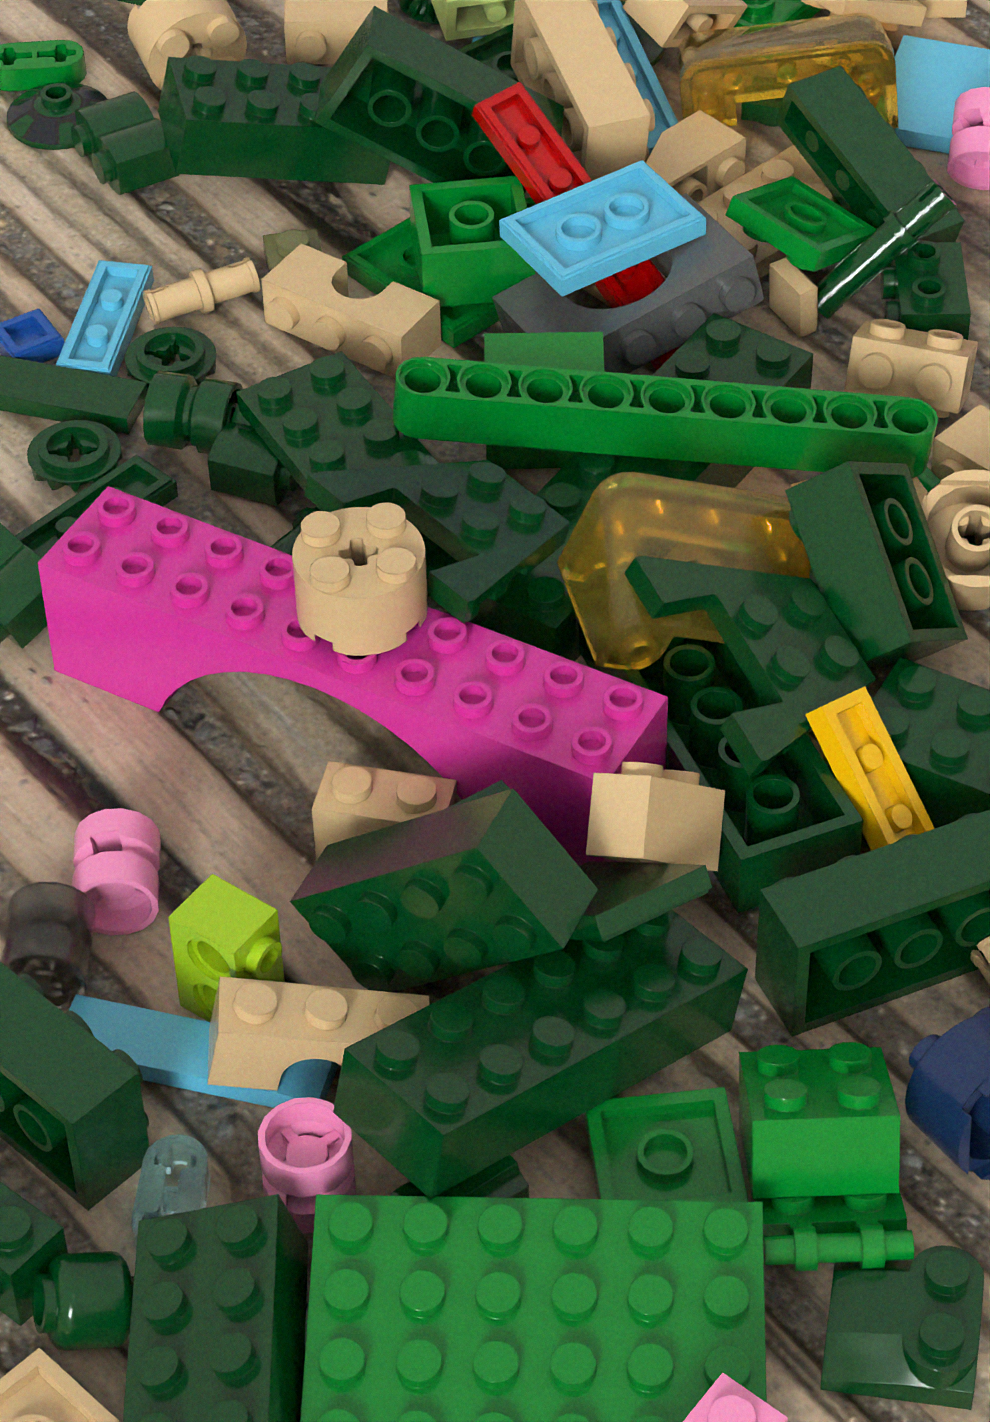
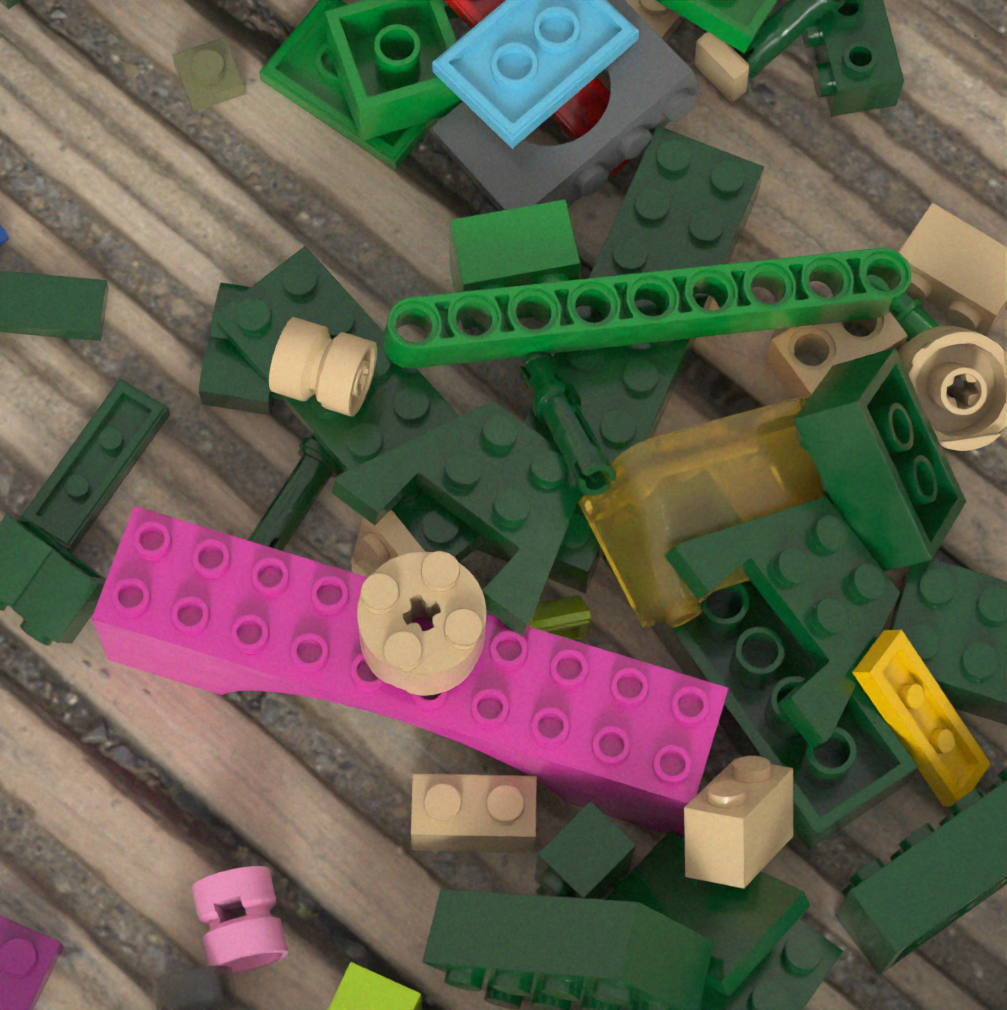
camera: 15 degrees left, 25 degrees up
dark green gear [27,420,123,493] -> none
medium azure tile [56,260,154,377] -> none
dark green gear [125,326,216,388] -> none
tan pin [143,257,260,325] -> none
dark green wheel [143,370,243,454] -> none
tan arch [261,243,441,378] -> none
tan brick [844,319,978,418] -> none
none -> tan wheel [269,317,377,416]
none -> dark green pin [519,352,616,496]

